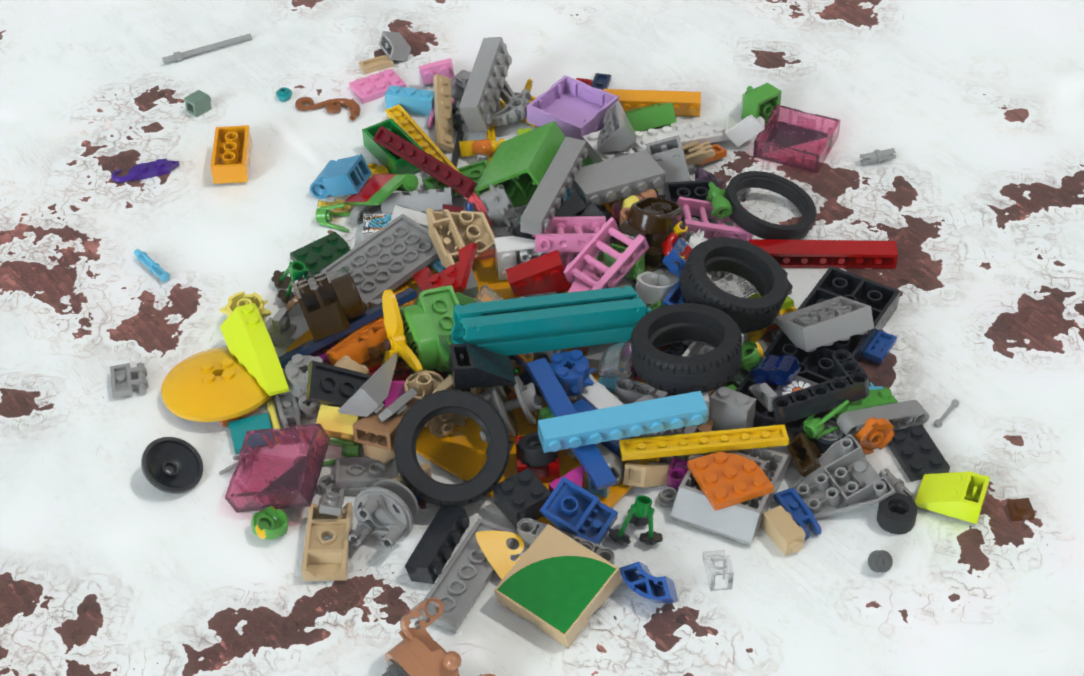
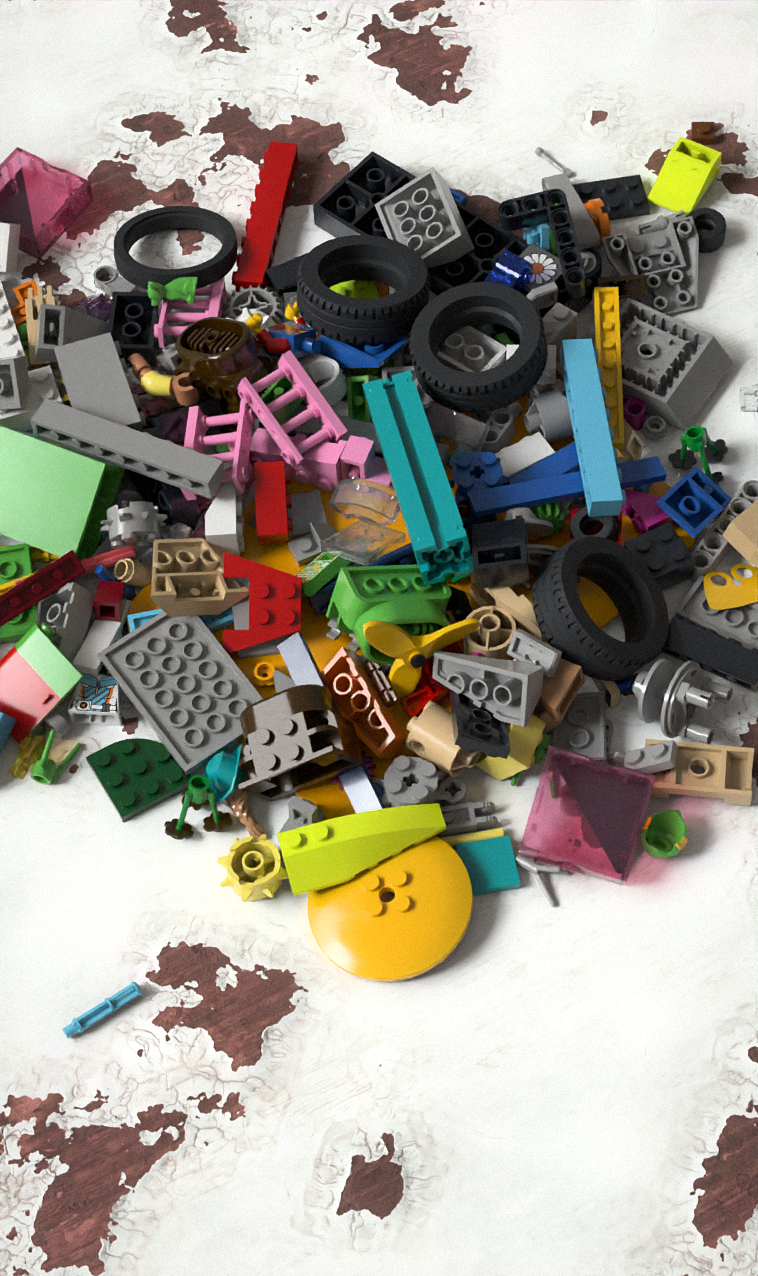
camera: 80 degrees left, 15 degrees up
light grey plate [110,363,148,398] -> none
black dish [141,437,203,494] -> none
orange plate [687,452,774,511] -> none
tan brick [761,505,805,556] -> none
blue hinge [774,487,822,540] -> none
bright green plant [803,400,849,440] -> none
light grey pin [860,148,896,165] -> none

